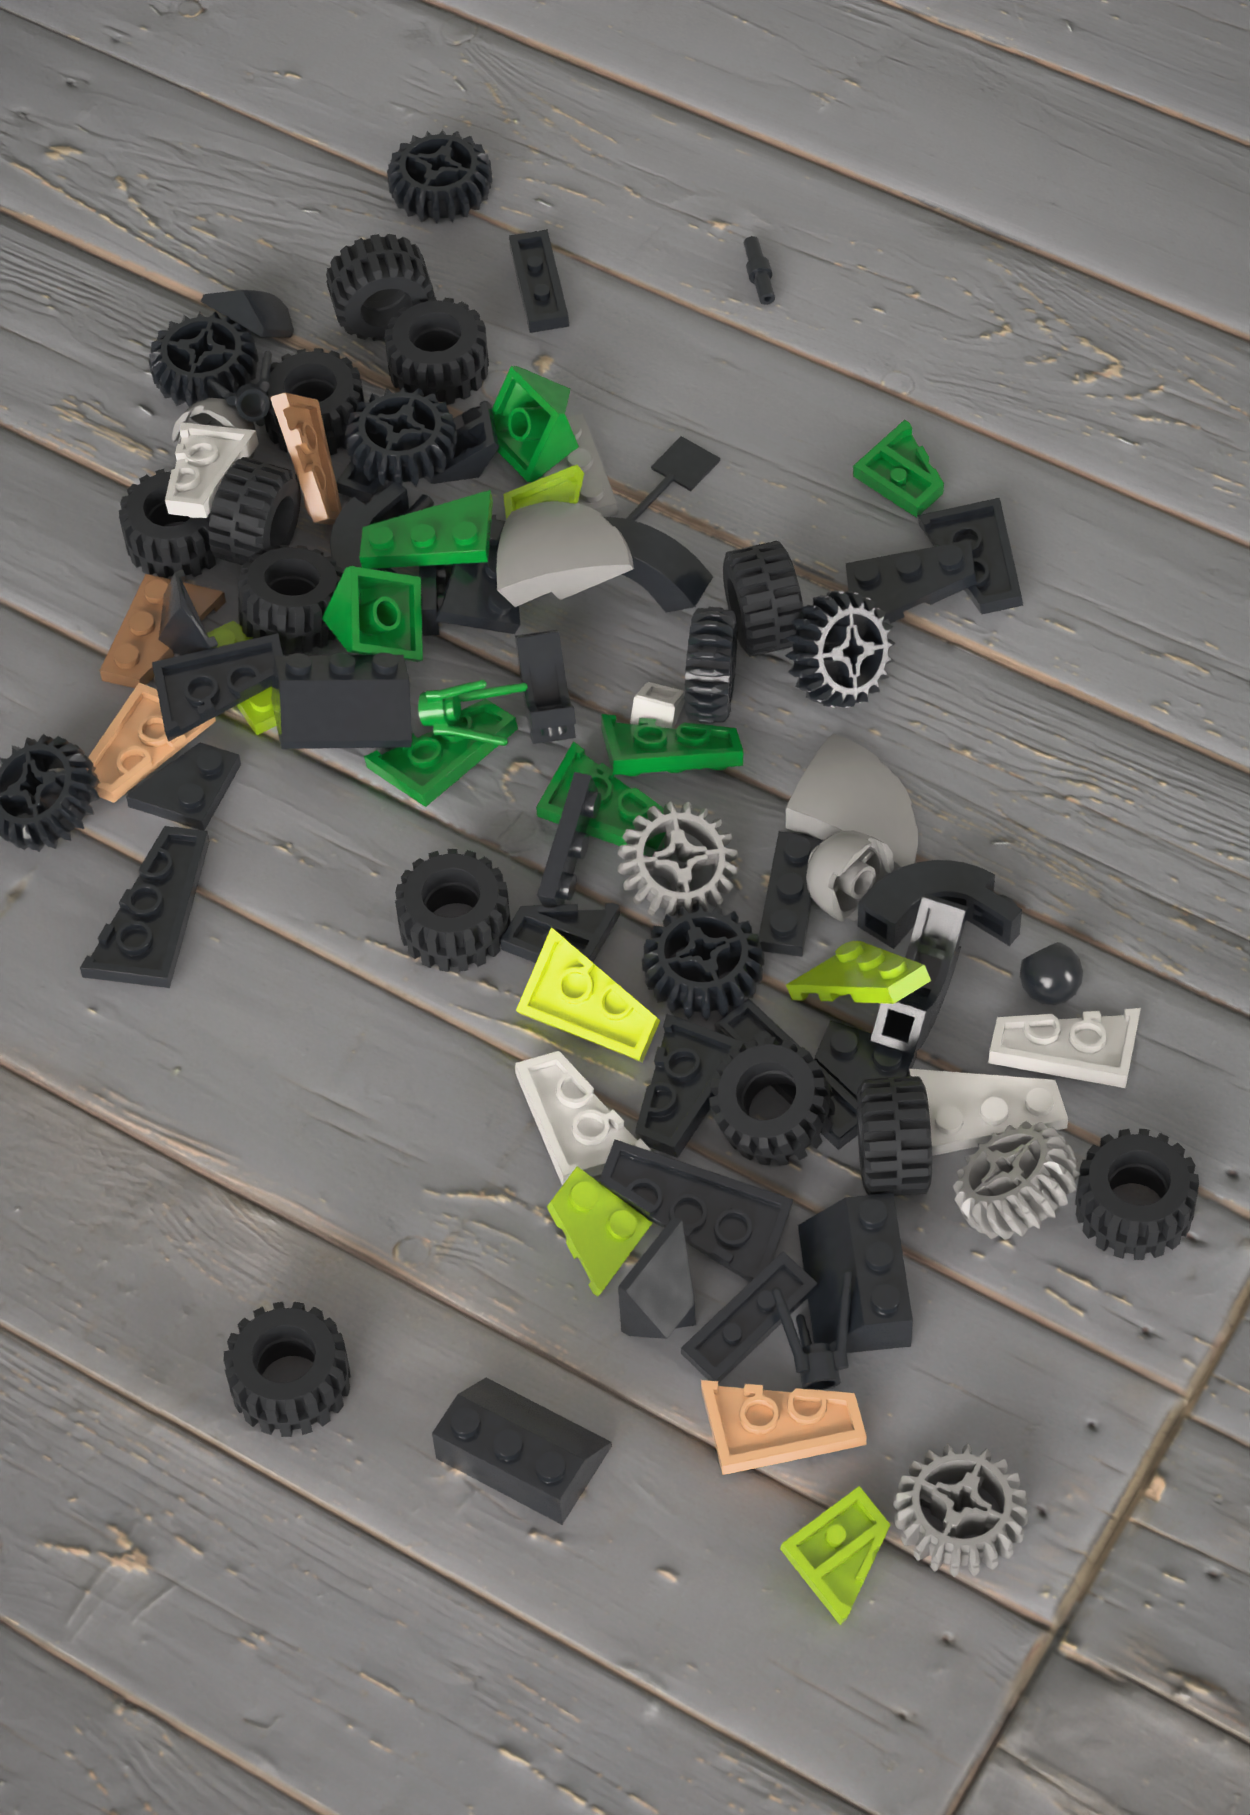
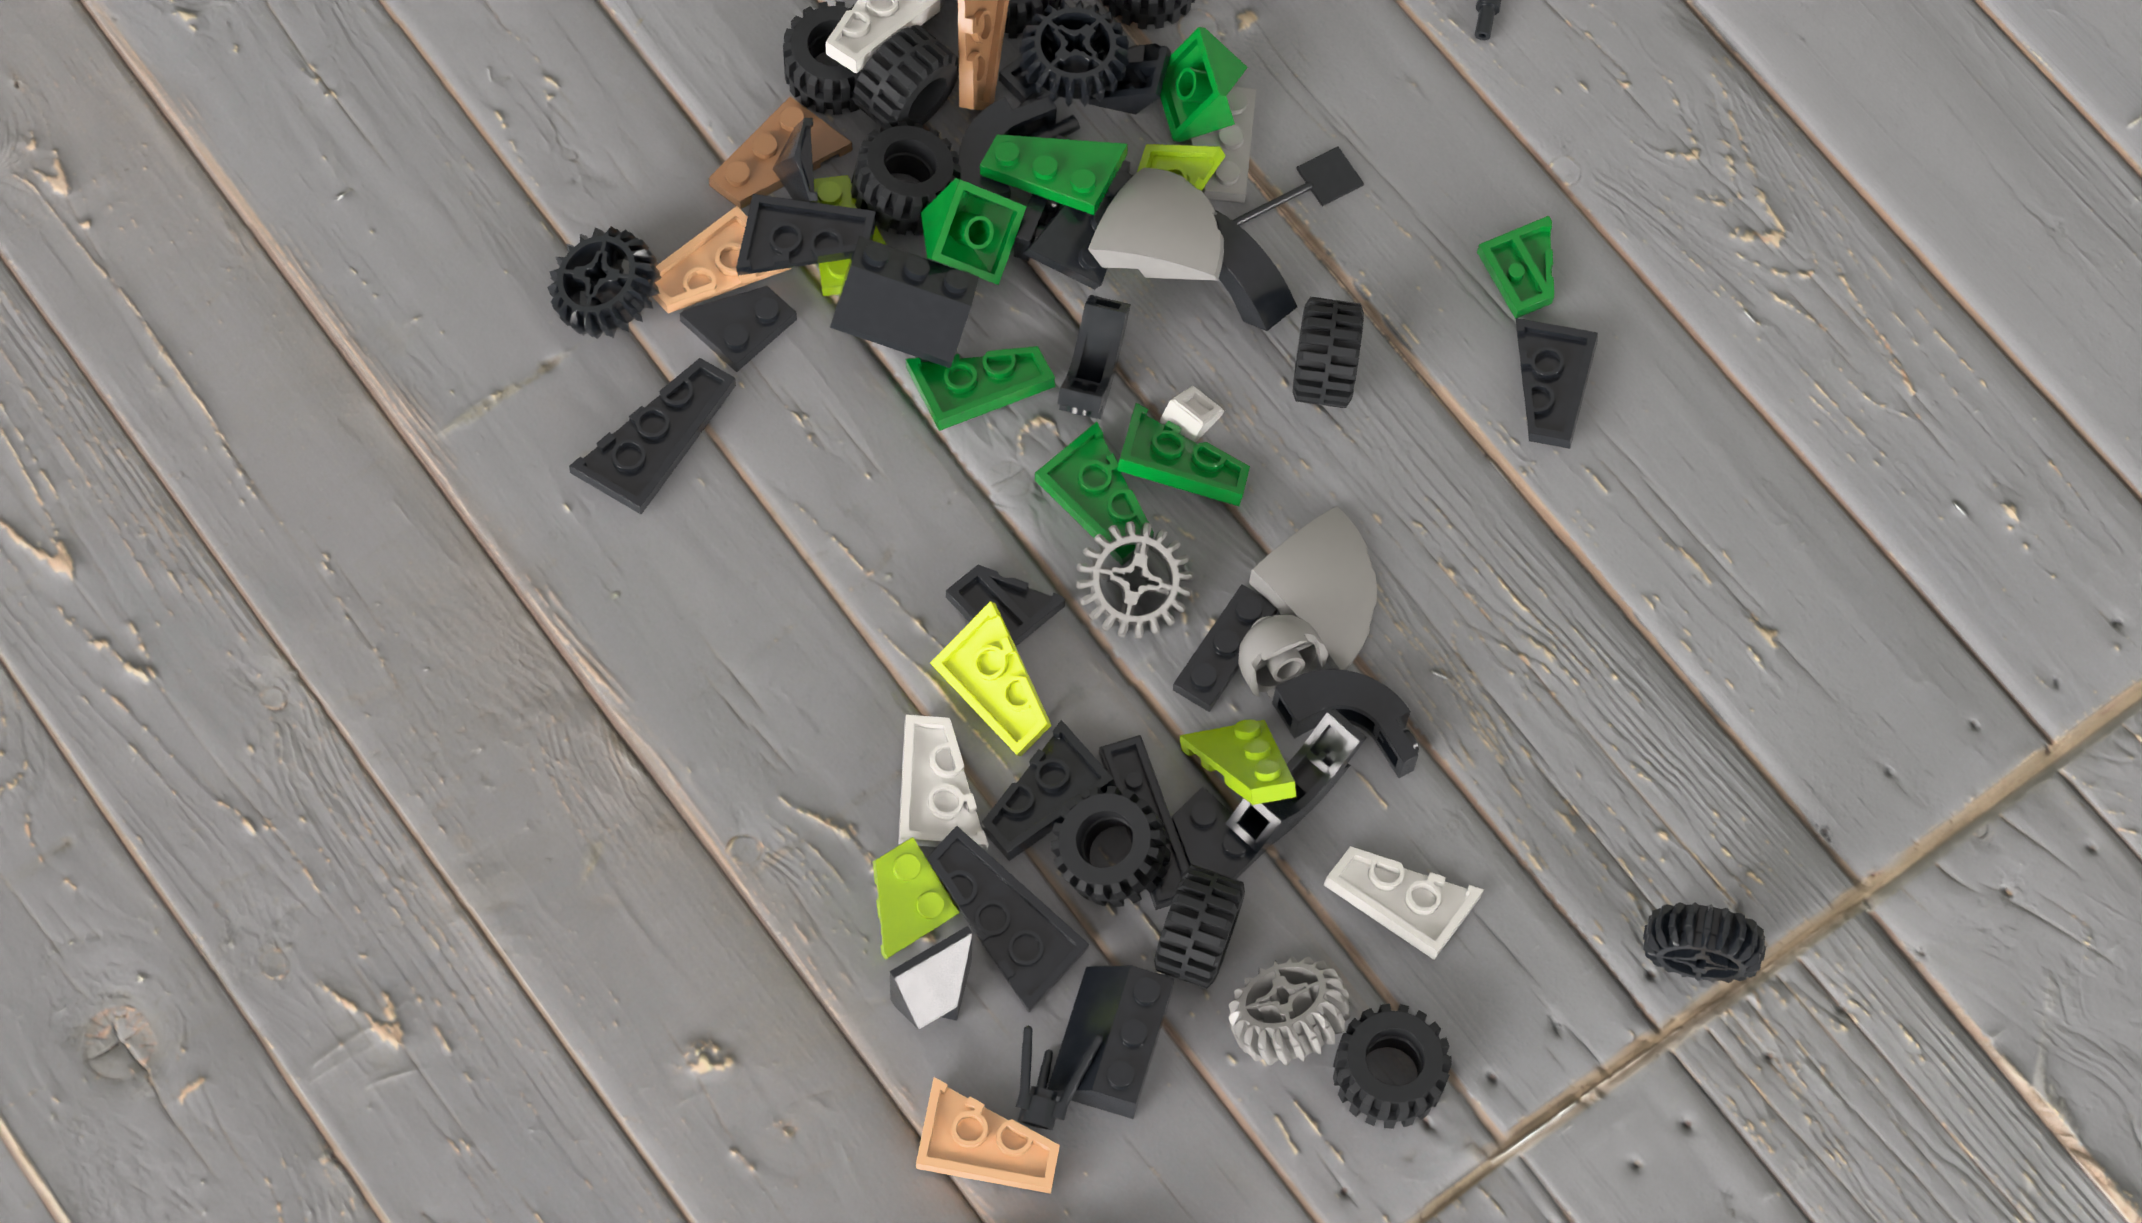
camera: 15 degrees right, 10 degrees up
black tyre [223,1302,351,1437] -> none
black tyre [395,849,511,972] -> none
green plant [418,680,528,746] -> none
black slope [432,1377,612,1525] -> none
black plate [537,772,601,908] -> none
black gear [642,903,764,1021] -> none
black plate [681,1251,818,1384] -> none
black gear [684,606,738,724] -> none
black gear [785,591,896,708] -> none
black wing [845,540,977,624] -> none
white wing [908,1069,1068,1156] -> none
black piece [1020,942,1083,1005] -> none

